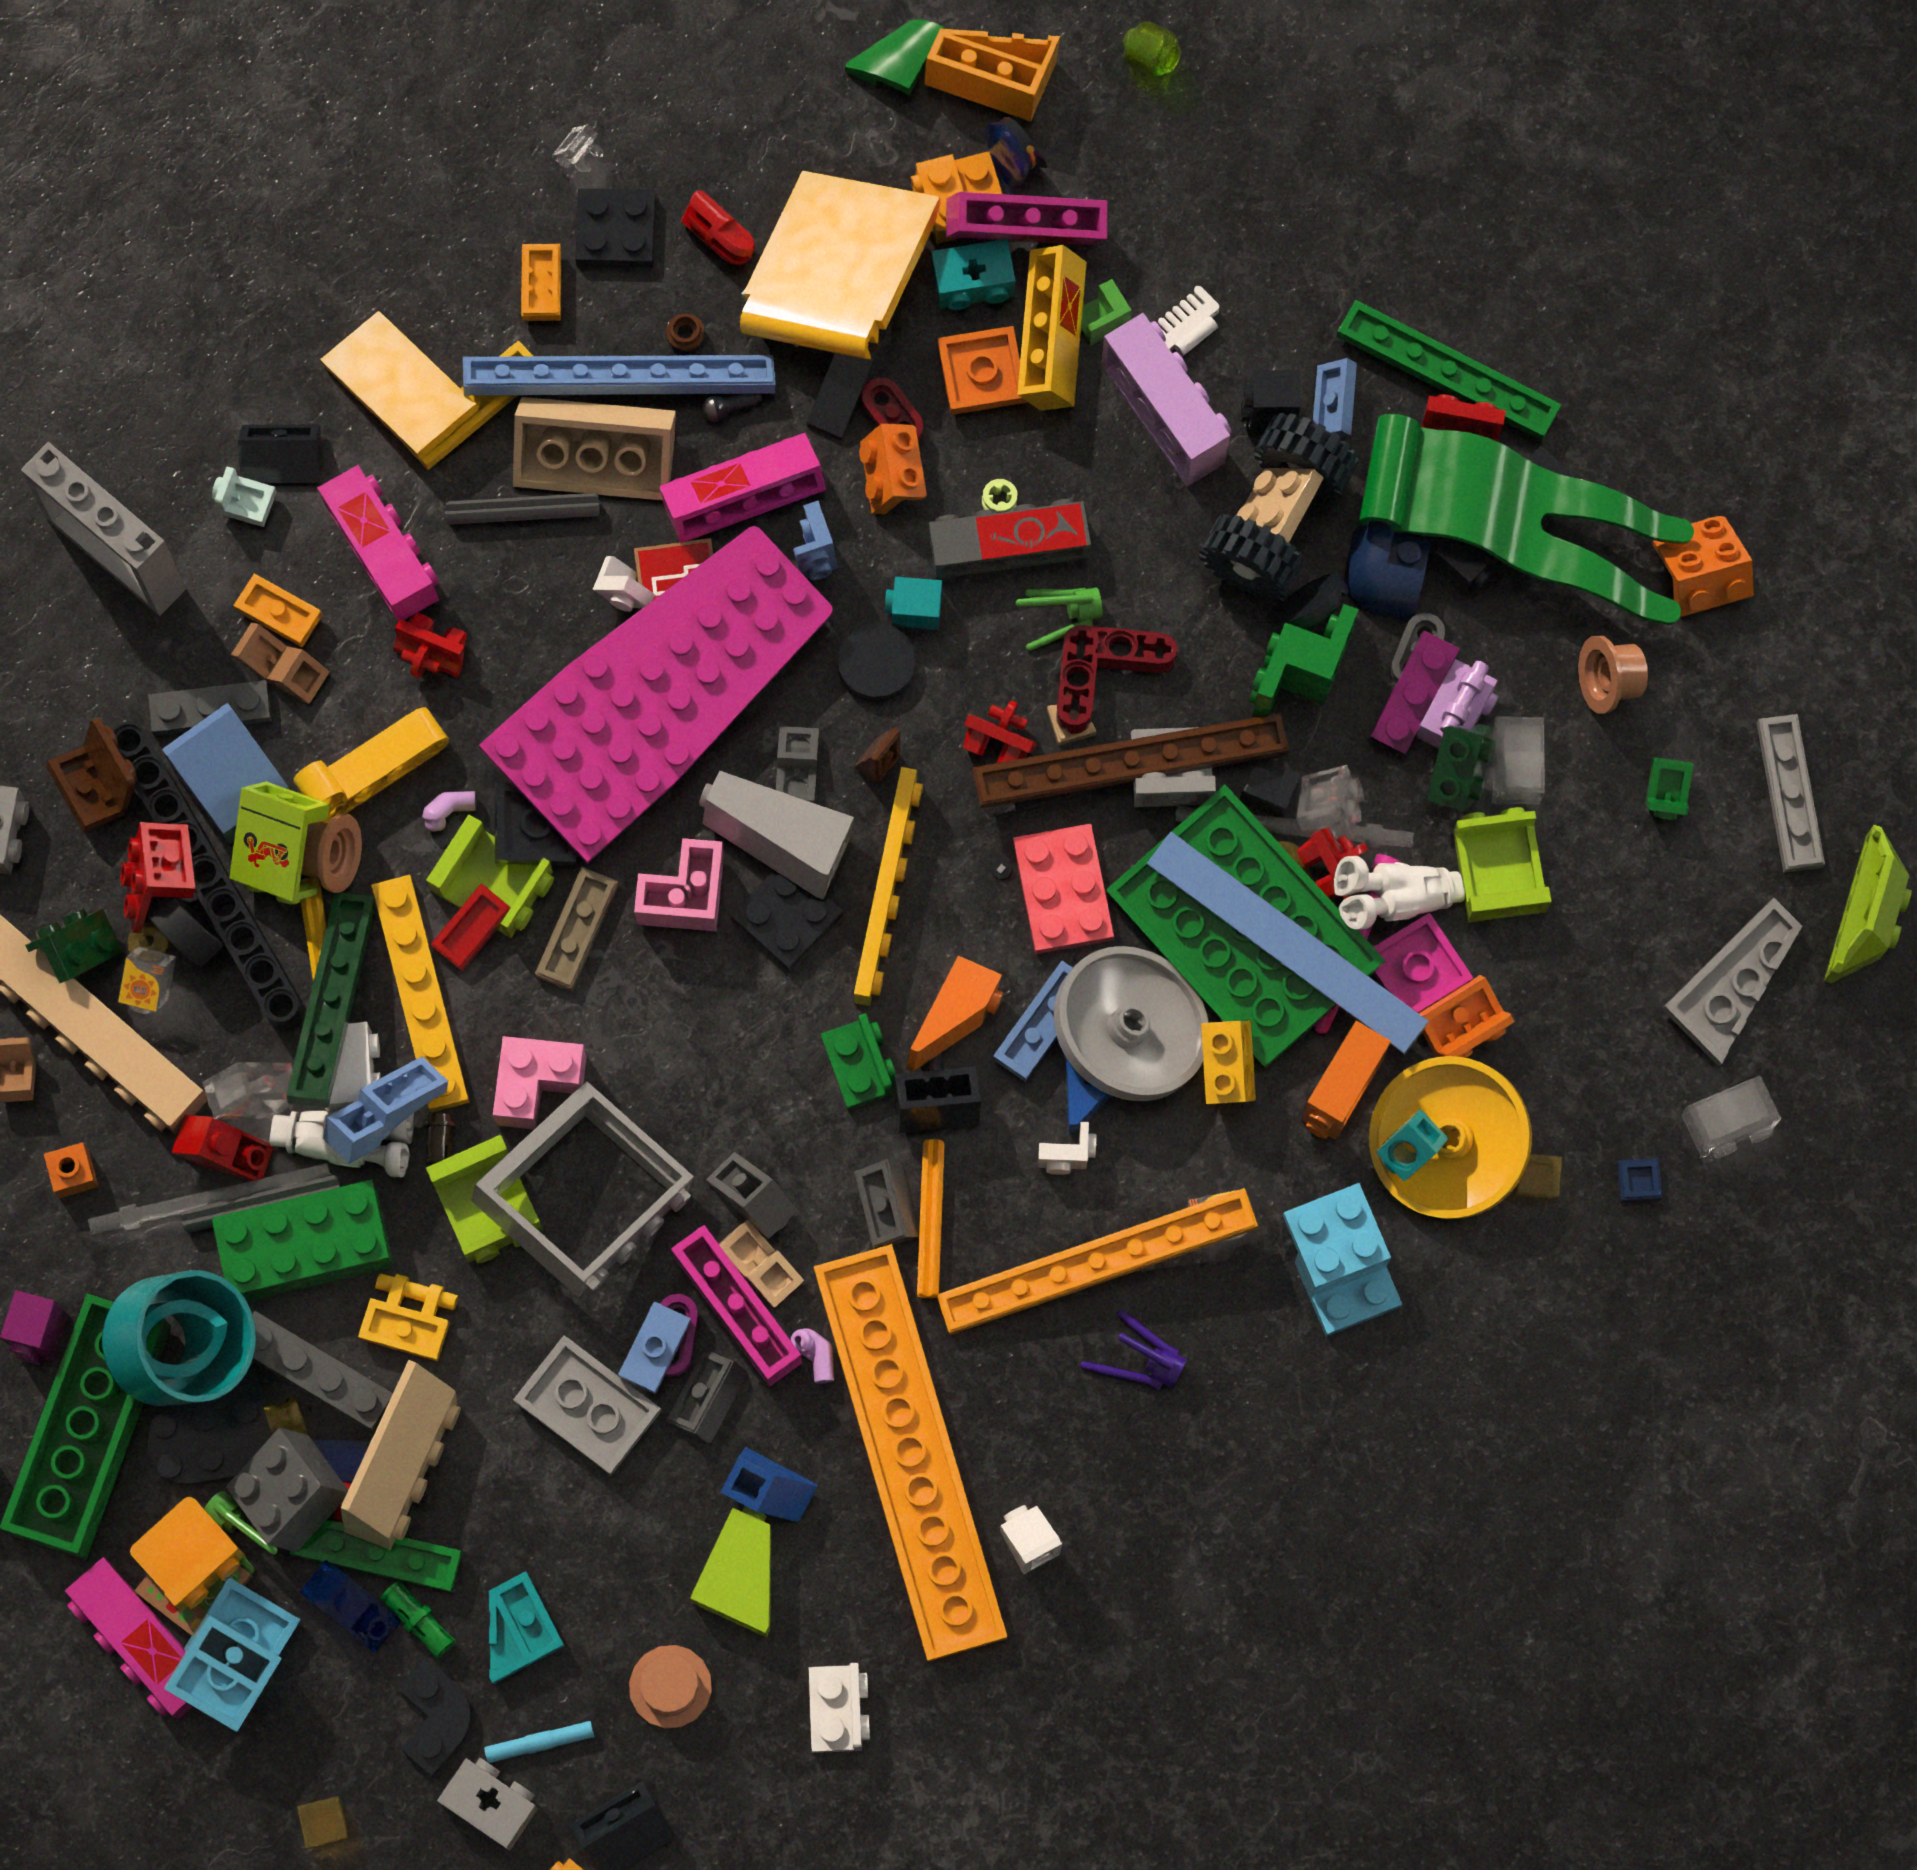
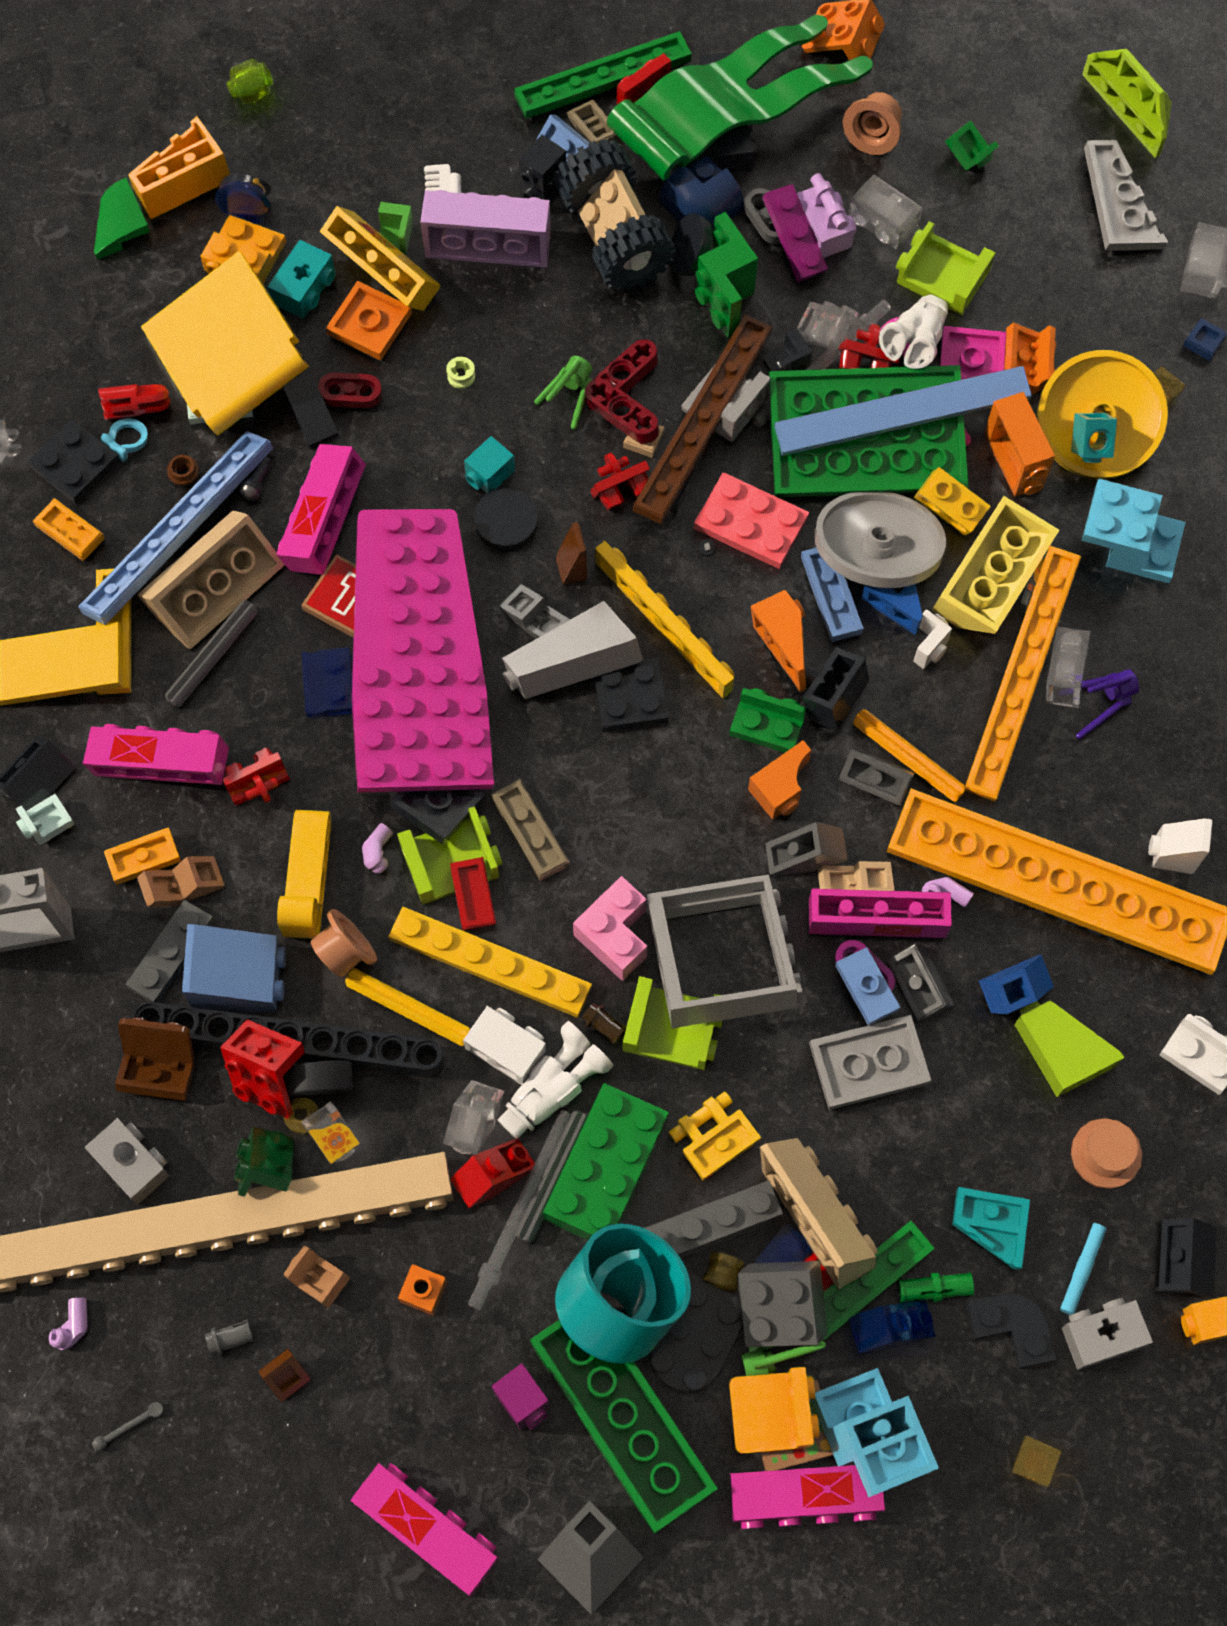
camera: 50 degrees left, 5 degrees down
lime panel [229,781,330,904] -> none
dark green plate [286,893,376,1108] -> none
medium blue slope [323,1057,448,1164] -> none
white bracket [593,556,655,612] -> none
bright pink brick [634,838,724,931] -> none
medium blue bracket [793,501,838,580] -> none
orange bracket [859,423,927,514] -> none
brick [929,499,1091,579] -> none
dark pink brick [946,192,1107,245] -> none
dark green bracket [1427,723,1496,811] -> none
light grey tile [1756,714,1825,873] -> none
none -> medium azure piece [101,418,148,462]
none -> clear blue plate [302,647,353,717]
none -> dark tan slope [567,100,624,148]
none -> orange arch [748,740,811,820]
none -> light yellow slope [931,496,1059,634]
none -> clear brick [1046,627,1091,708]

